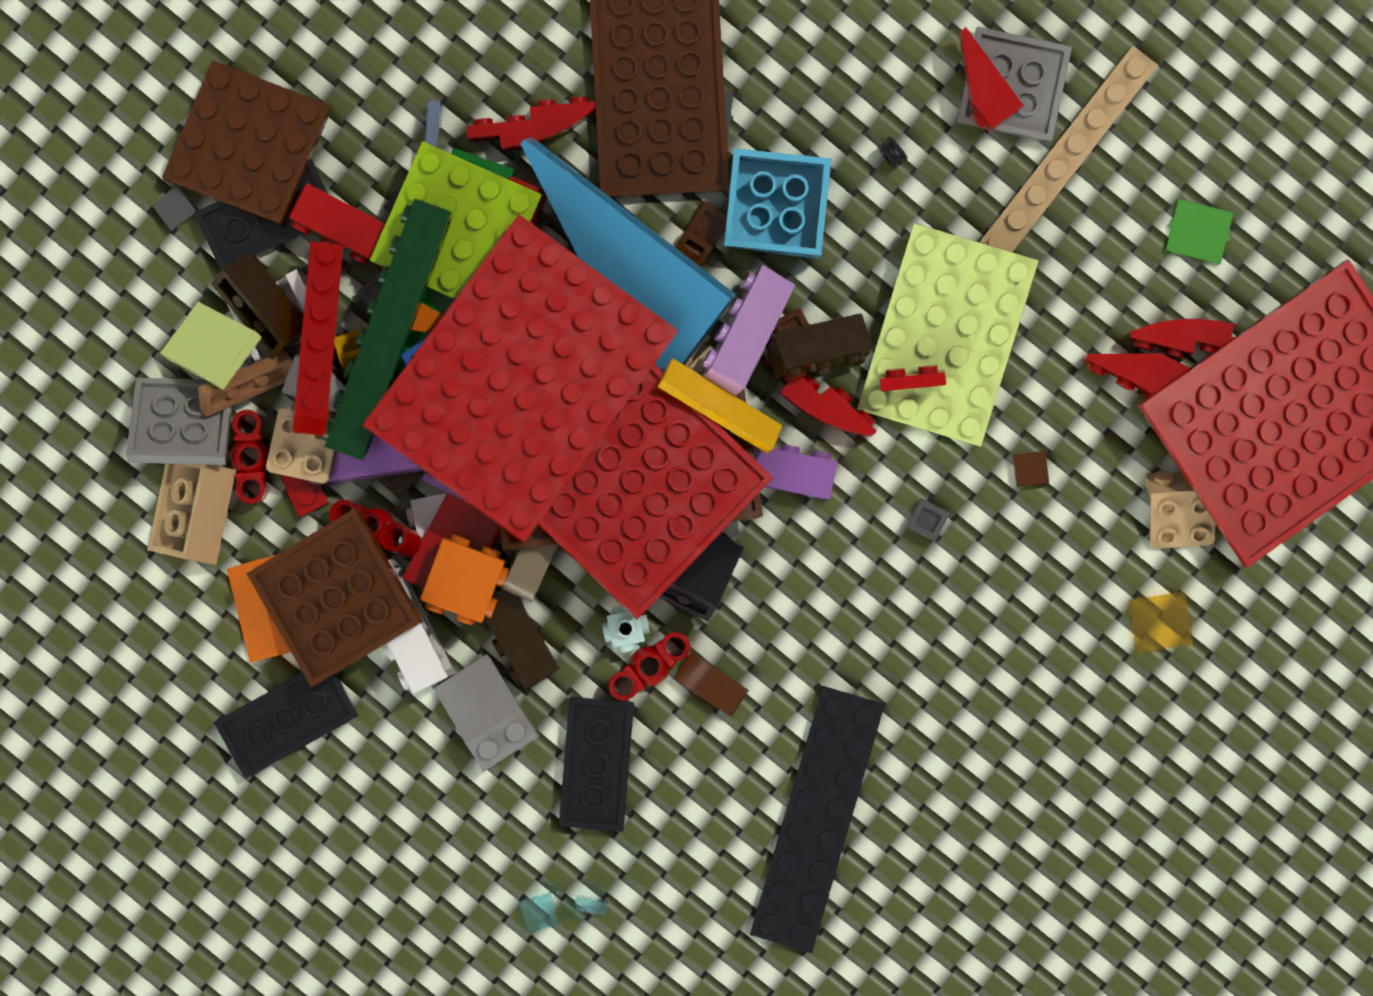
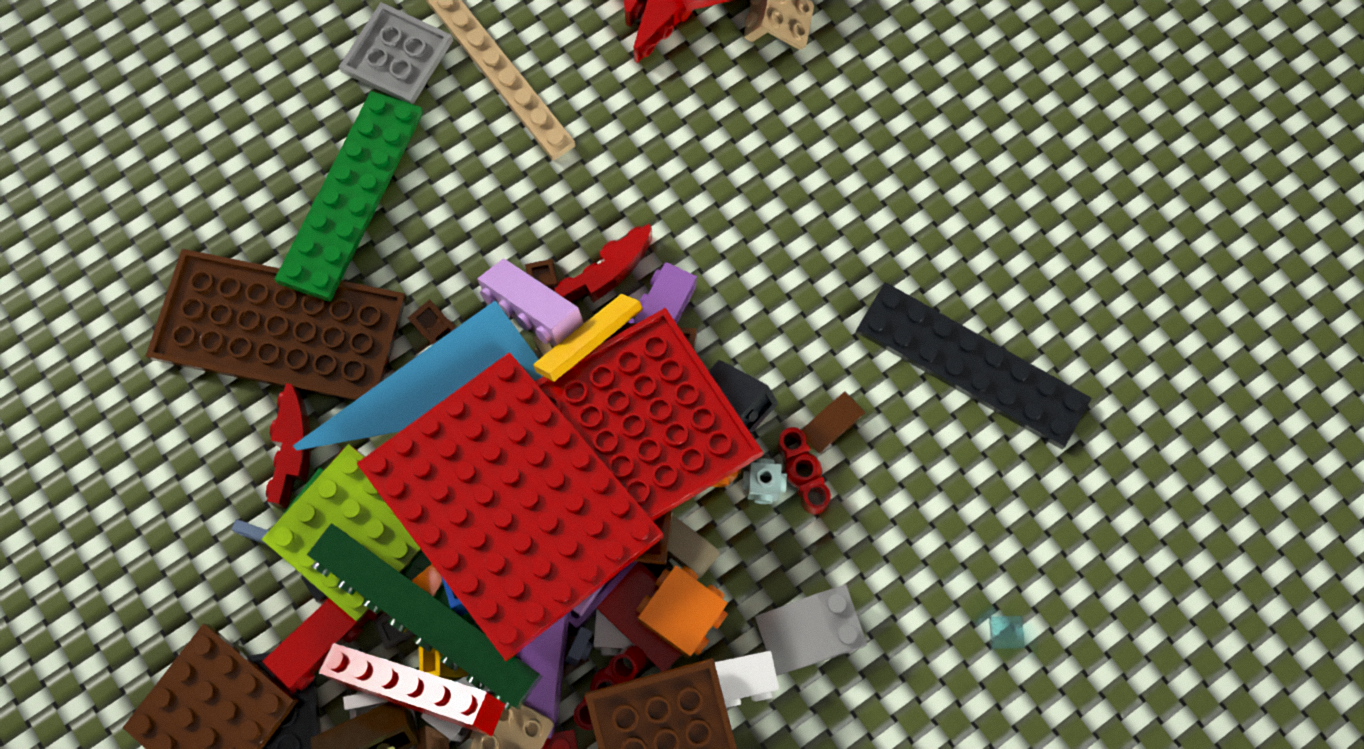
camera: 75 degrees left, 15 degrees down
dark brown brick [481,589,560,688] -> none
black plate [559,696,634,832] -> none
clear light blue tile [574,894,609,915] -> none
medium azure slope [724,148,831,259] -> none
dark brown brick [765,313,874,381] -> none
yellowish green plate [857,223,1039,447] -> none
black bush [877,137,908,169] -> none
red plate [879,365,946,392] -> none
dark grey plate [906,498,950,542] -> none
red slope [959,27,1024,133] -> none
reddish brown tile [1012,451,1049,487] -> none
clear yellow piece [1129,591,1193,653] -> none
none -> green plate [274,91,423,302]
none -> sand blue plate [565,627,594,667]

